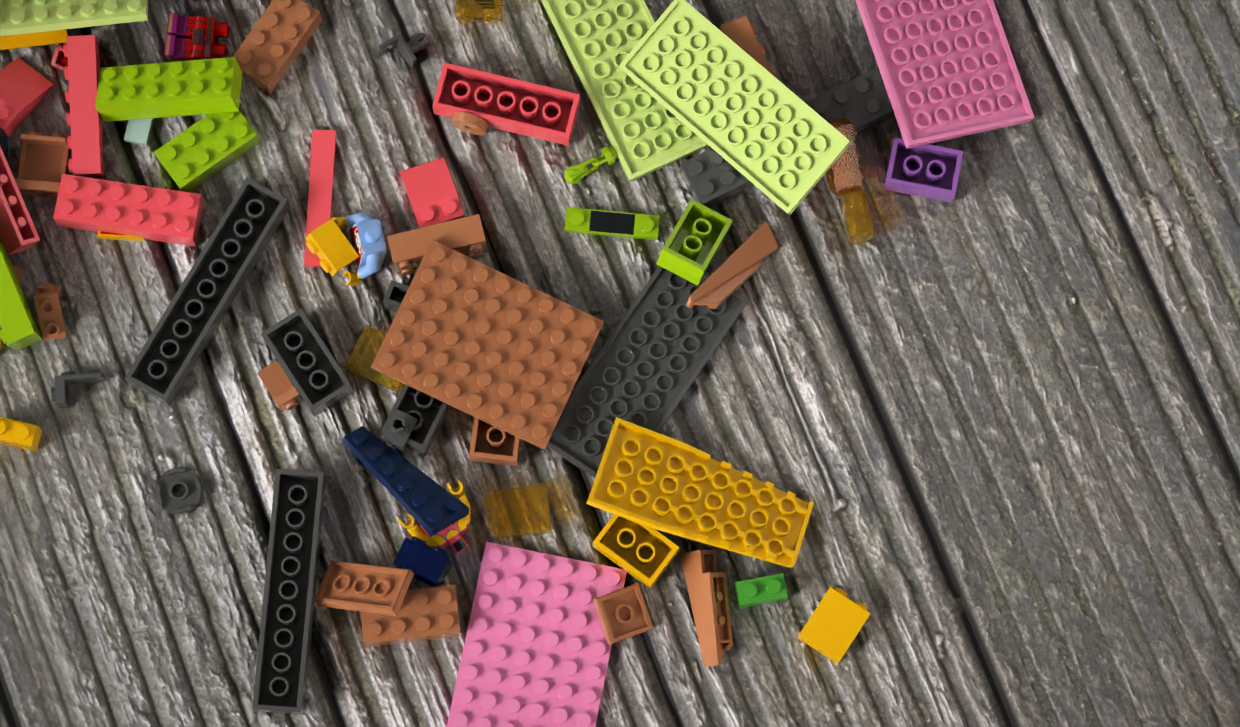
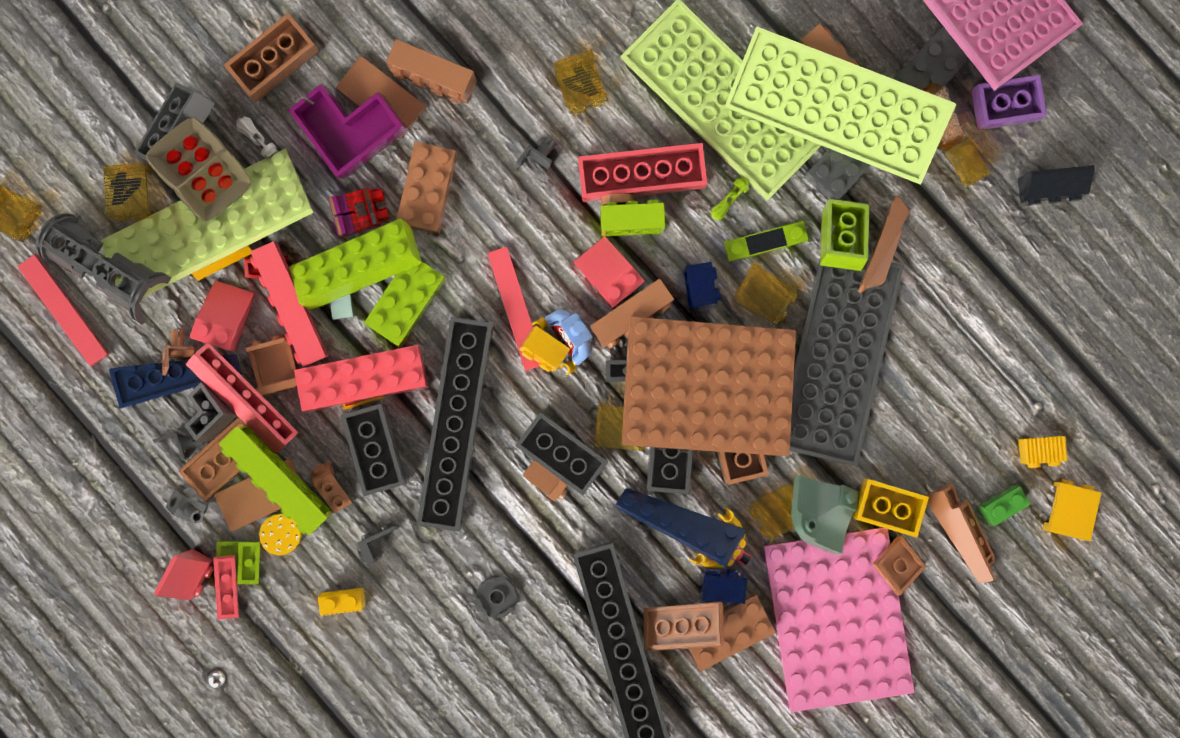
camera: 25 degrees left, 10 degrees up
dark grey bracket [382,409,417,452] -> none
yellow wing [586,417,814,568] -> none
none -> dark grey brick [341,404,407,496]
none -> lime brick [600,200,665,237]
none -> clear blue brick [683,262,720,311]
none -> clear yellow panel [732,262,798,324]
none -> sand green slope [791,475,858,555]
none -> black slope [1018,165,1095,206]
none -> yellow brick [1018,436,1068,468]

